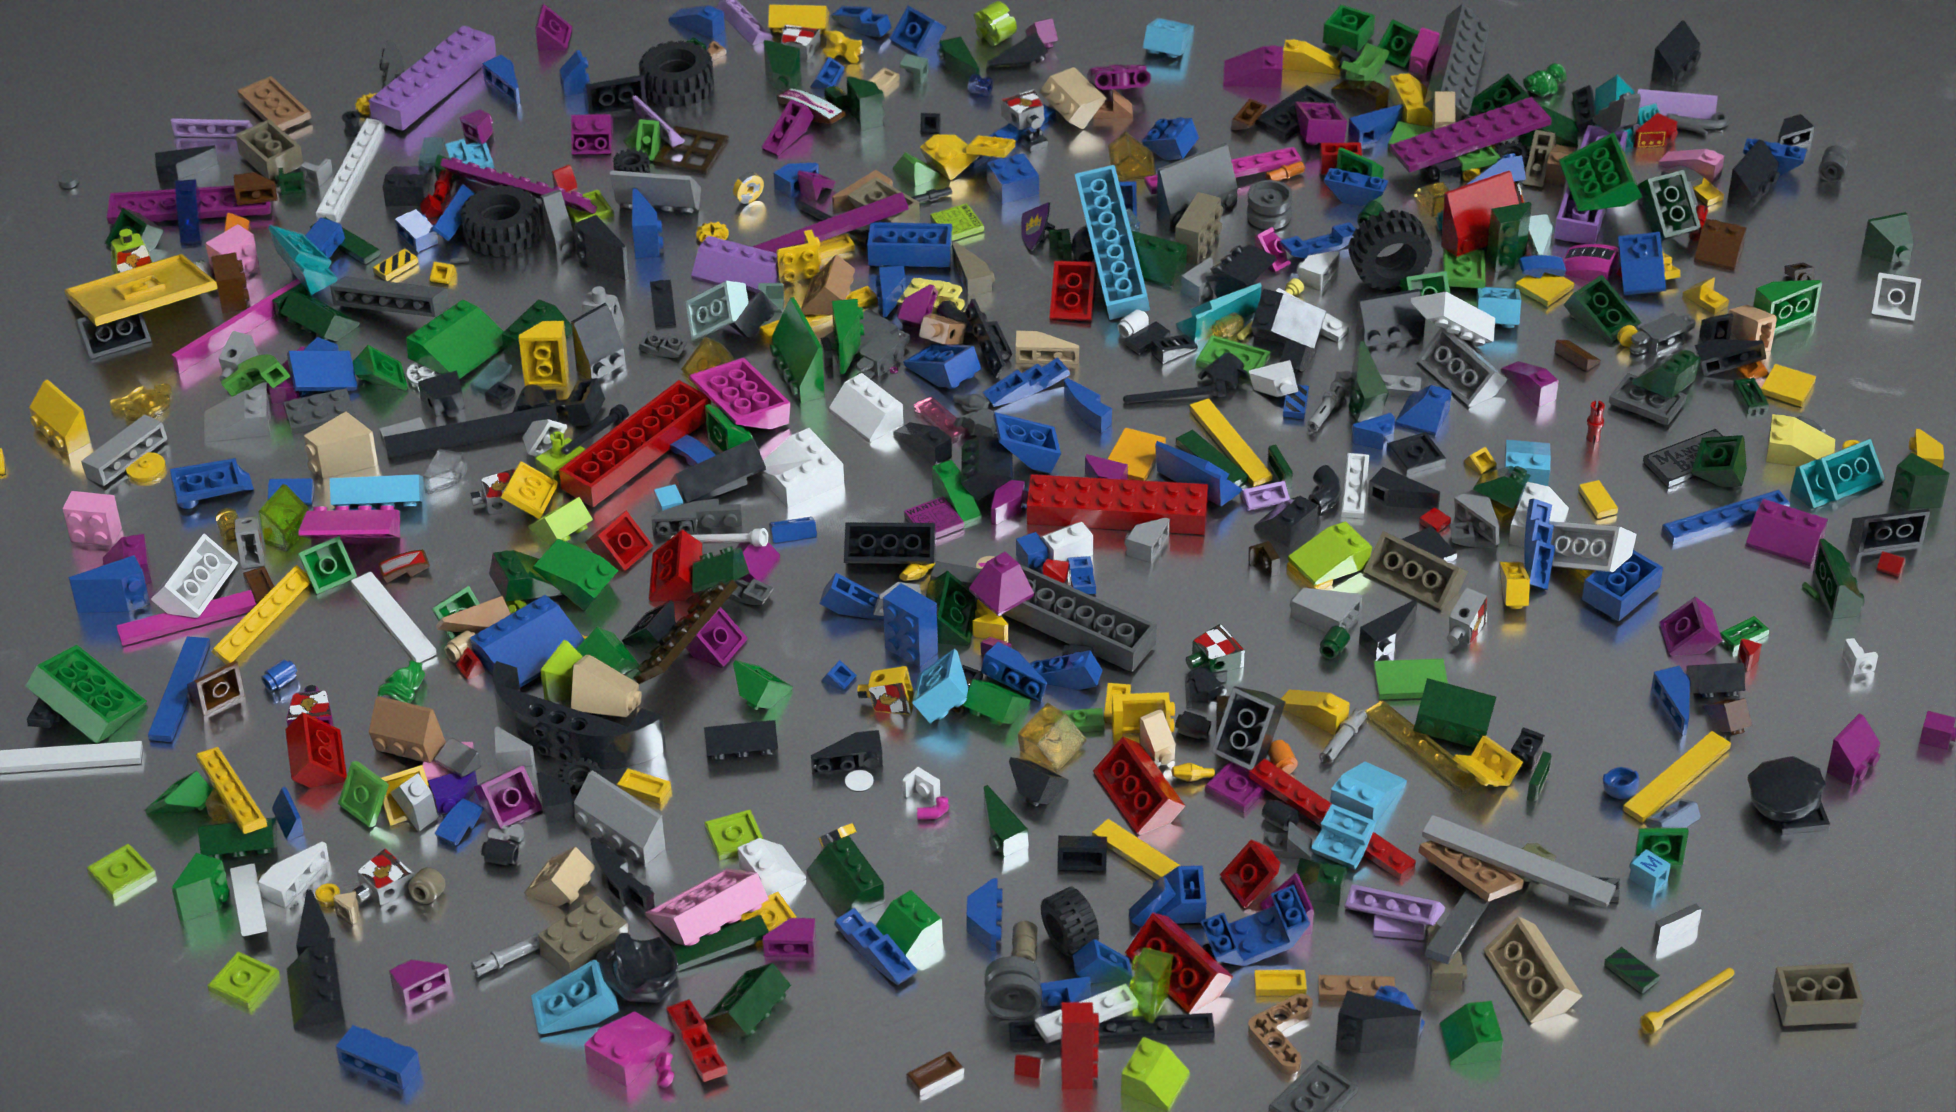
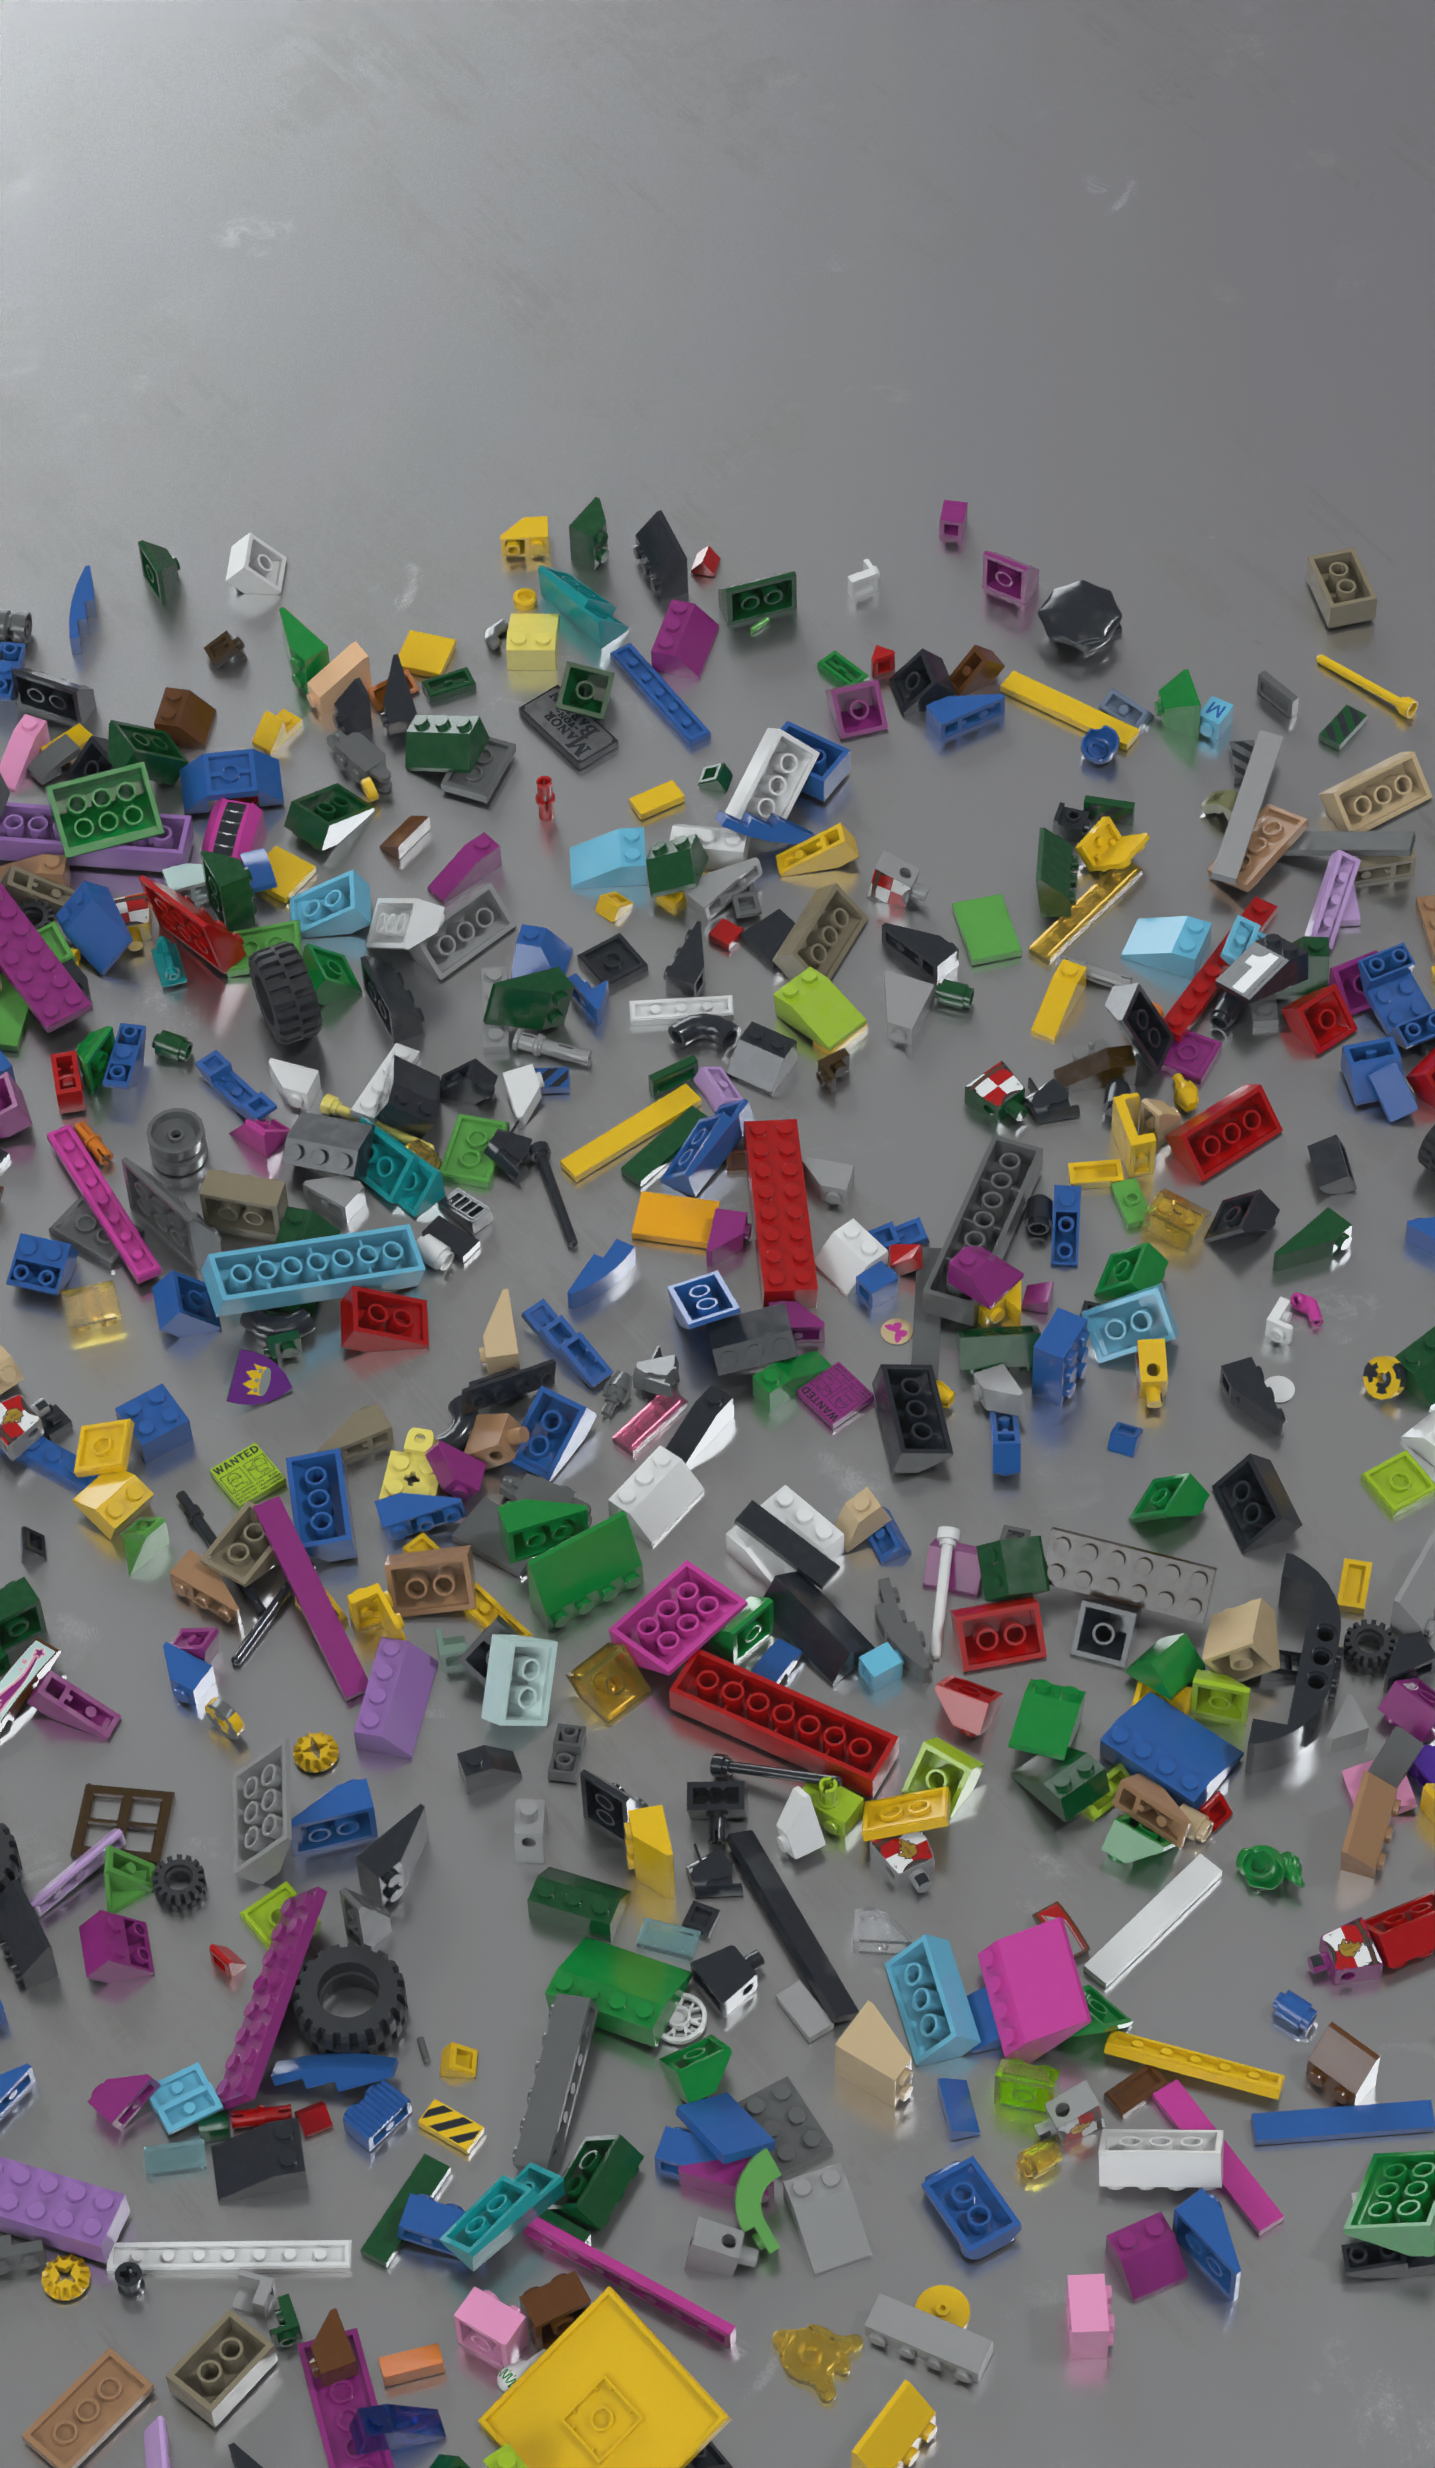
camera: 100 degrees left, 10 degrees up
blue slope [981,642,1047,702] -> none
yellow tile [1092,819,1181,880] -> none
clear yellow slope [1414,182,1450,217] -> none
none -> blue slope [69,565,97,655]
none -> black tile [734,1500,840,1590]
none -> tan slope [834,1487,892,1553]
none -> black slope [1215,933,1309,1004]

